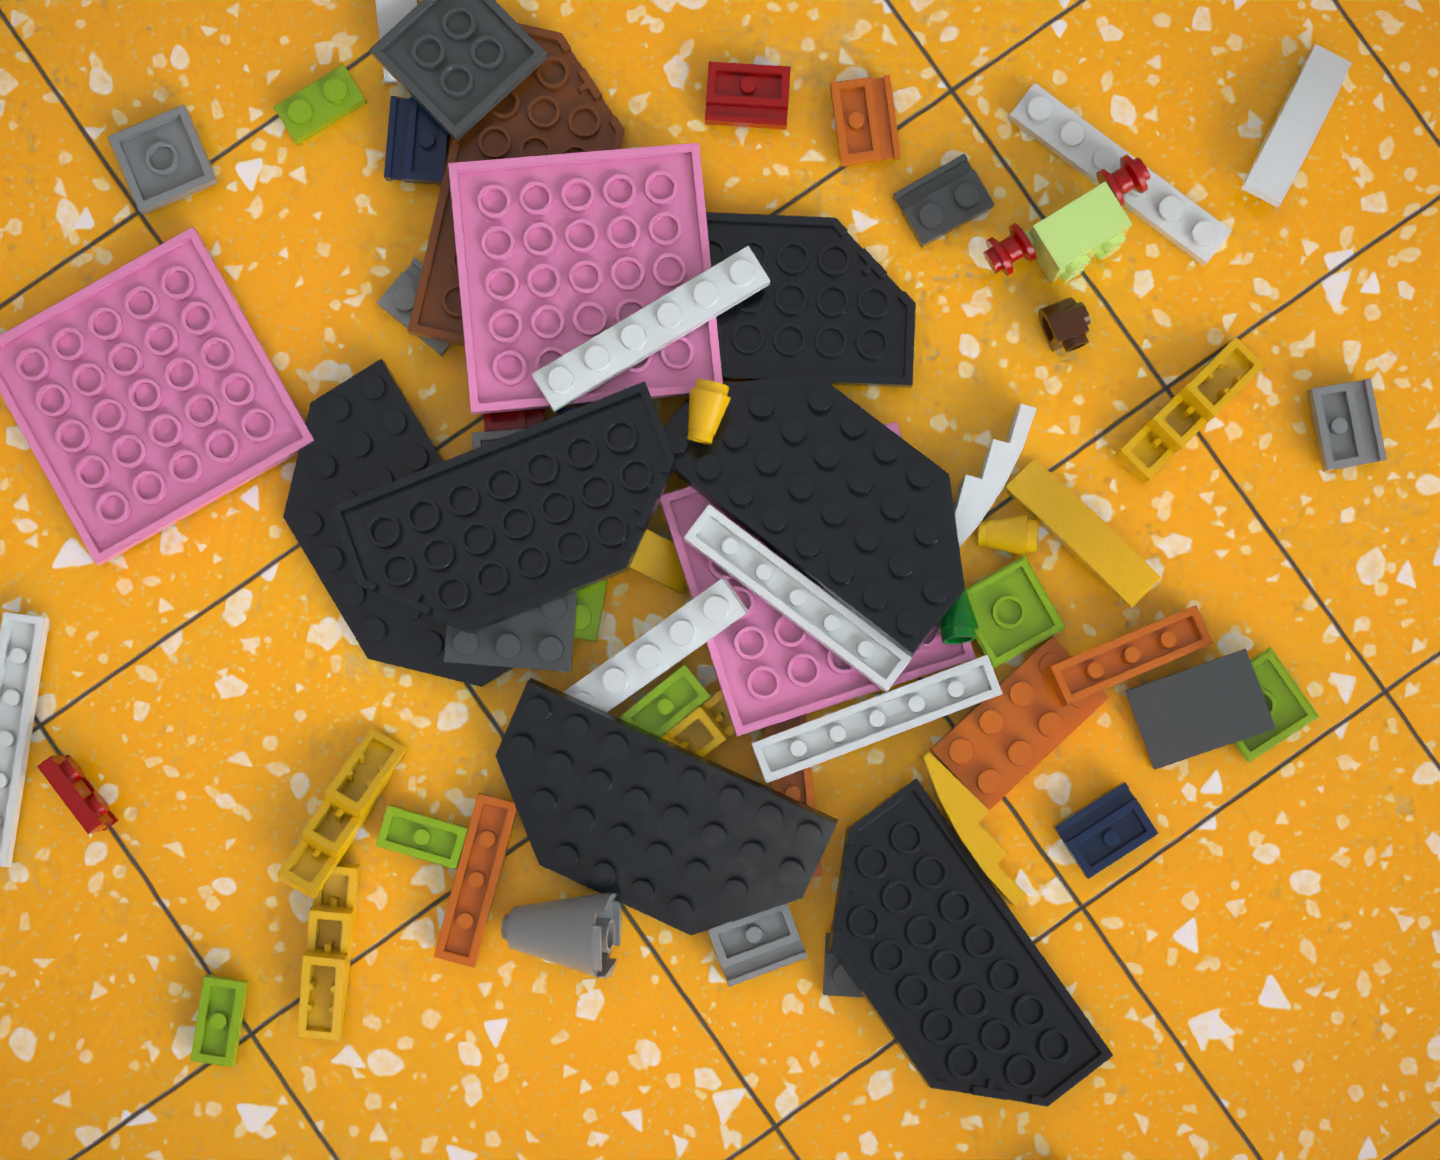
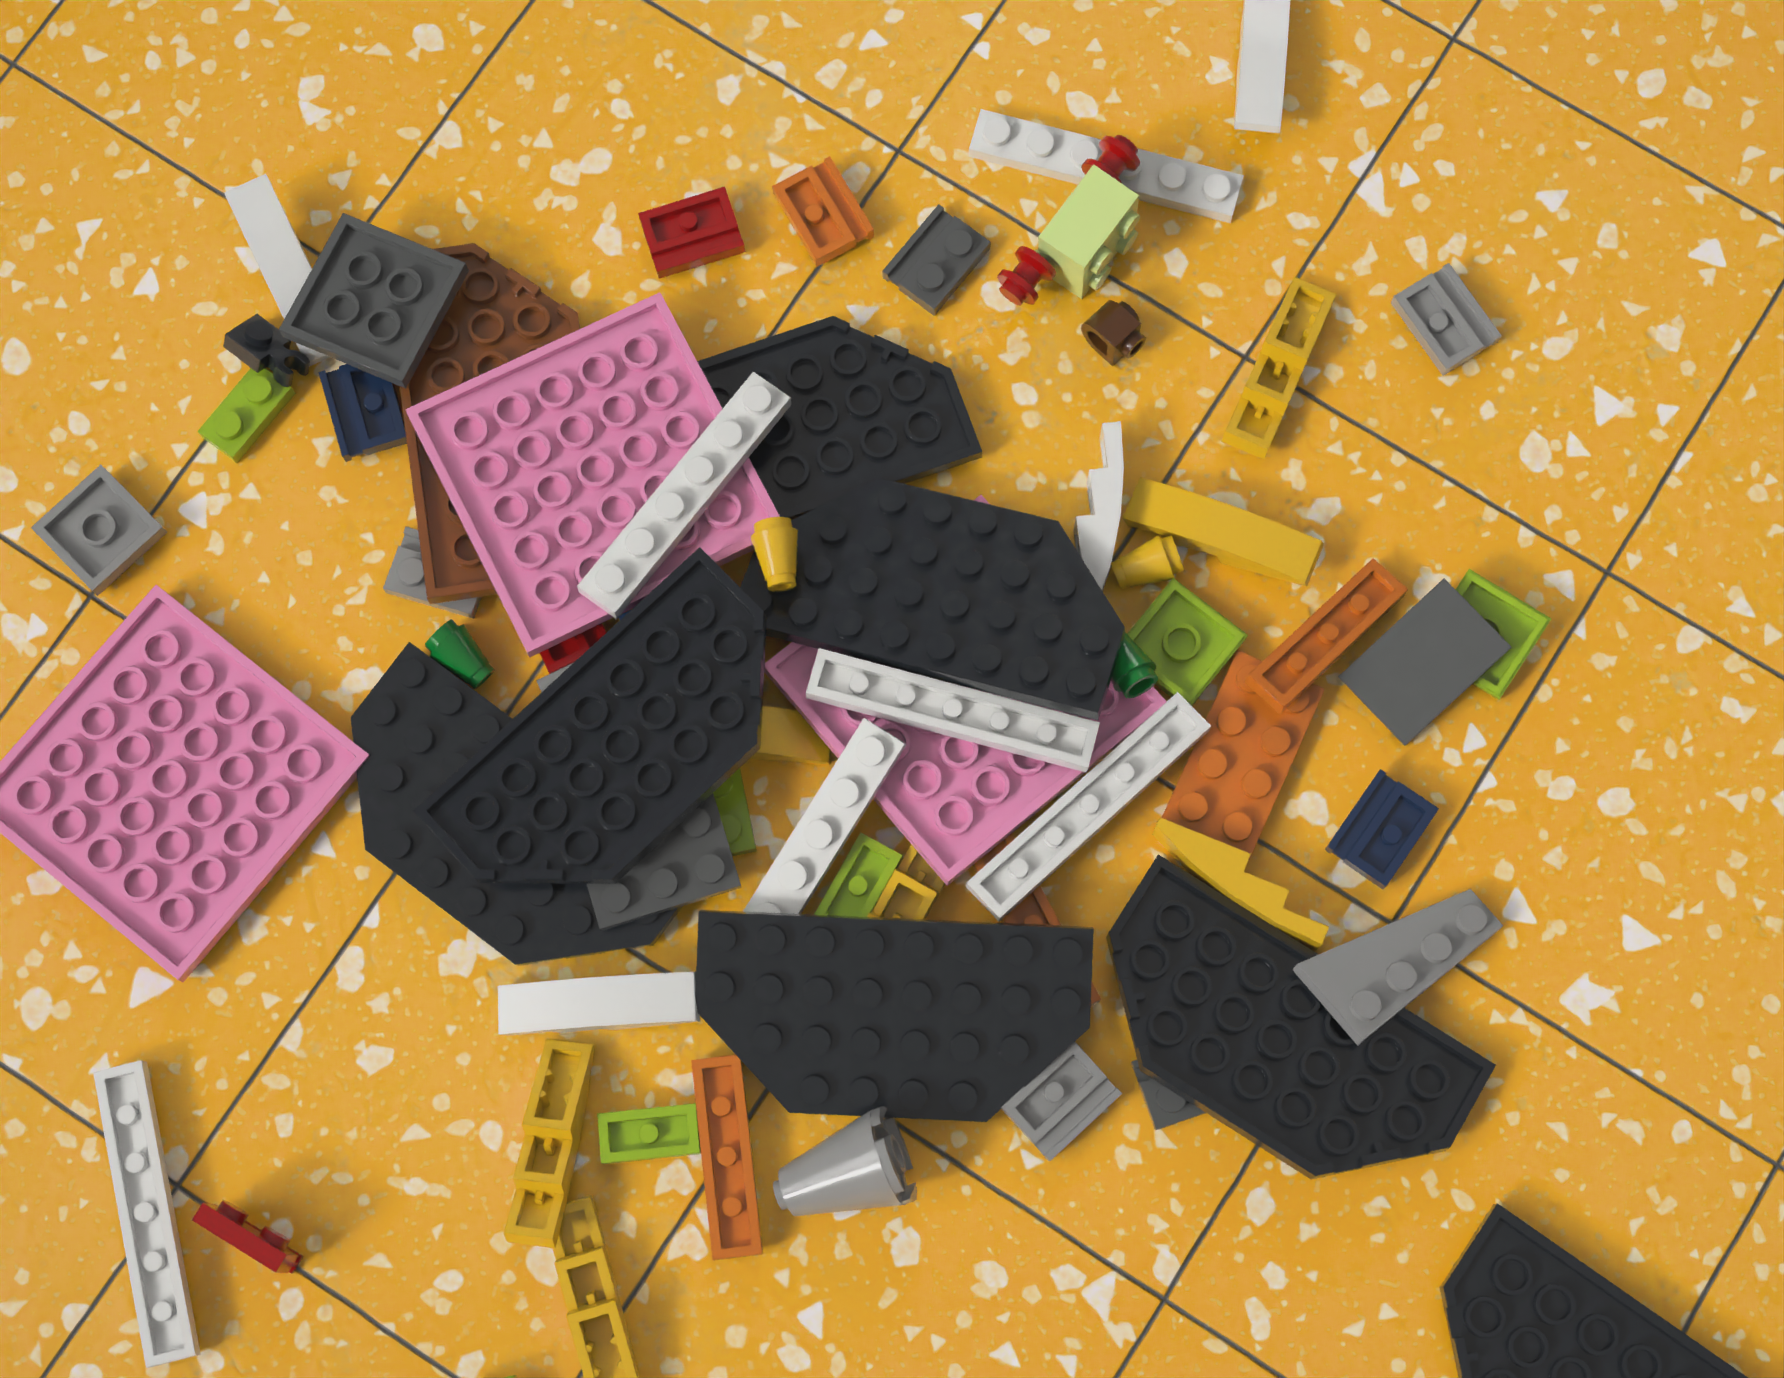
camera: 20 degrees left, 10 degrees down
none -> black plate [223,314,310,387]
none -> green cone [425,619,495,690]
none -> white slope [498,972,700,1036]
none -> light grey wing [1293,889,1503,1045]

